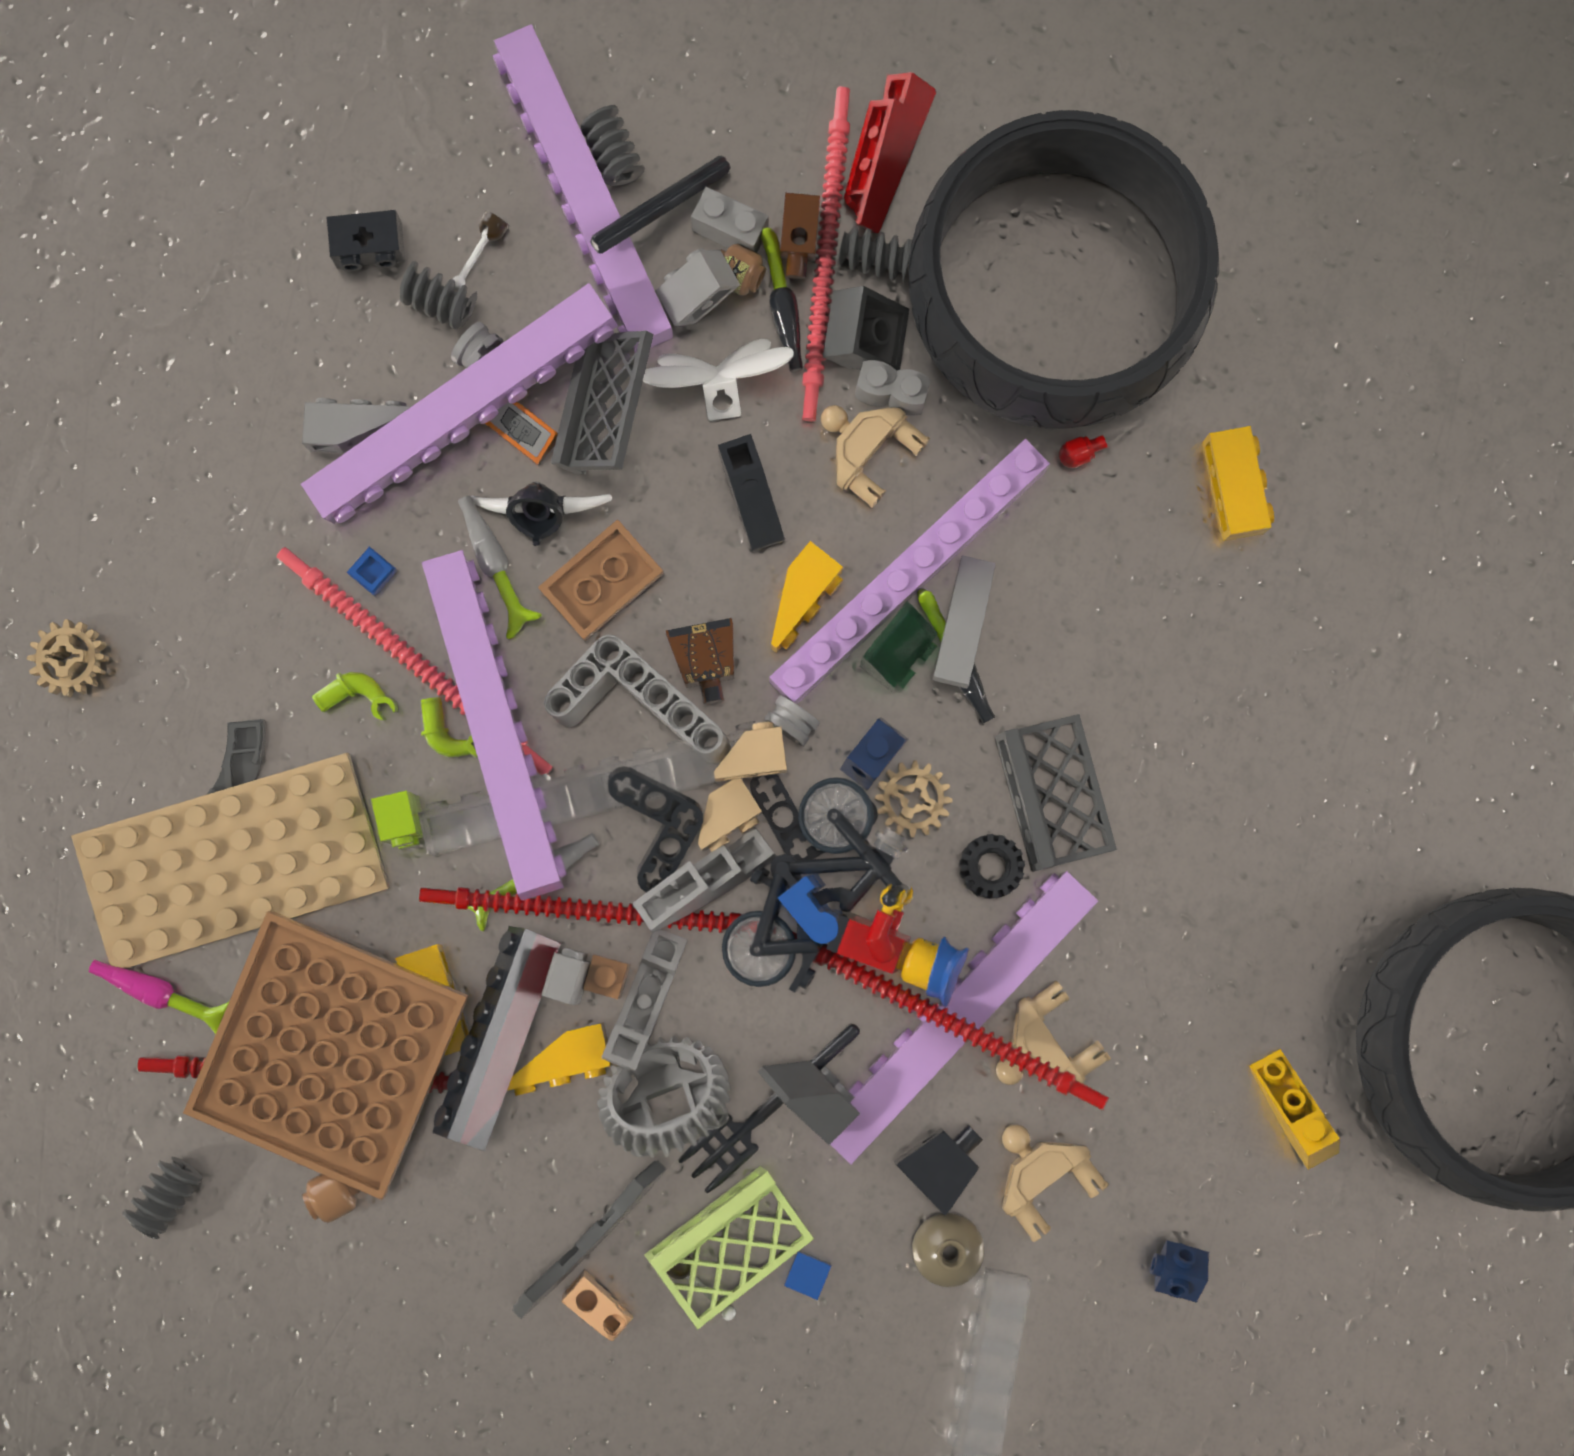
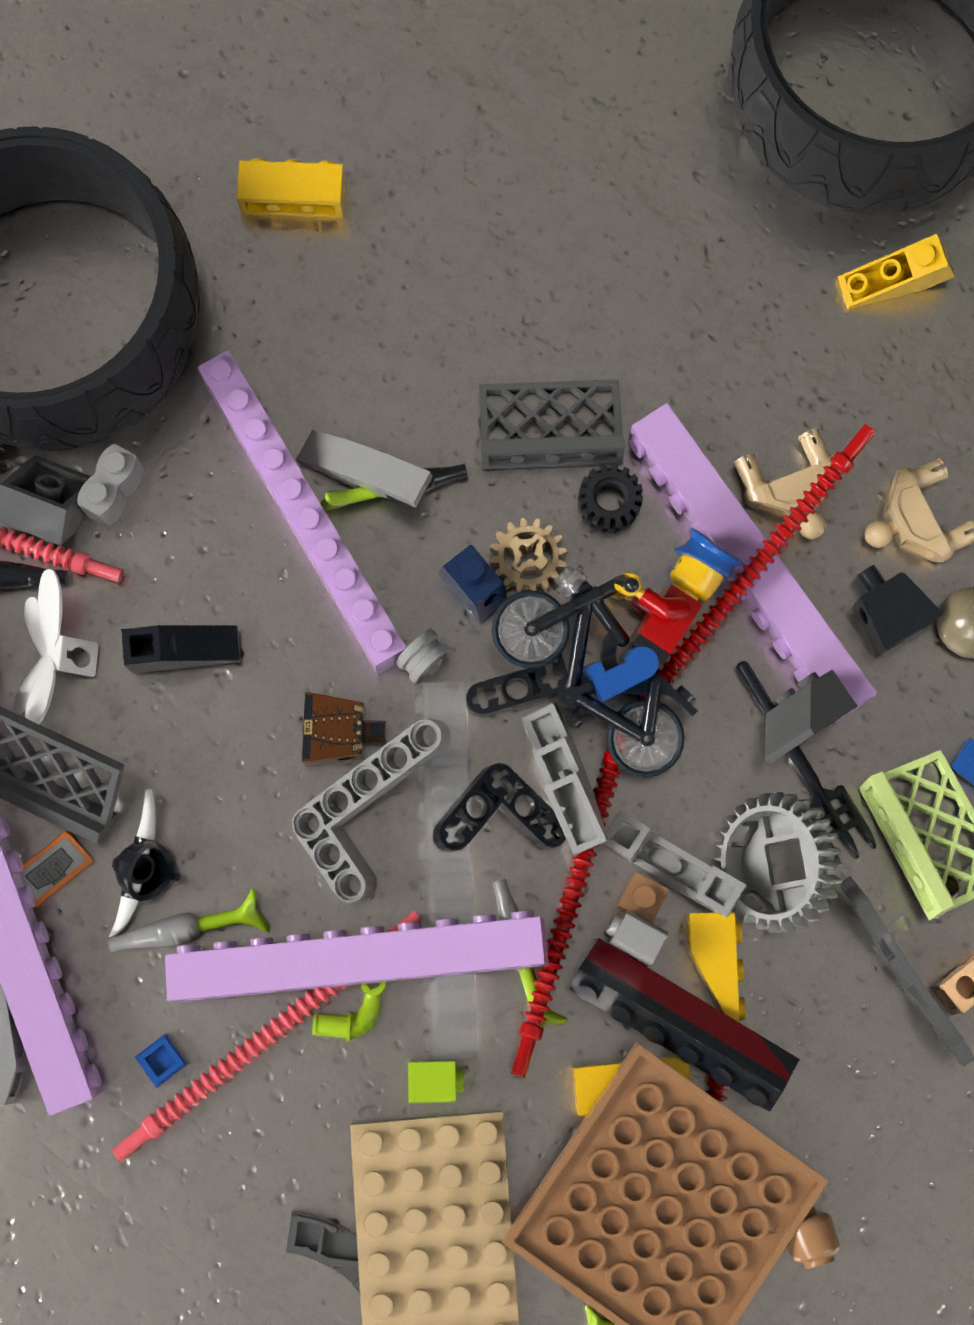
camera: 75 degrees left, 5 degrees down
lime piece [312,672,398,720] -> none
medium nougat plate [538,519,664,641] -> none
tan slope [698,779,762,852] -> none
tan slope [714,722,787,782] -> none
yellow slope [771,541,843,653] -> none
tan connector [821,405,930,508] -> none
clear green slope [859,601,938,692] -> none
red cylinder [1059,435,1107,468] -> none

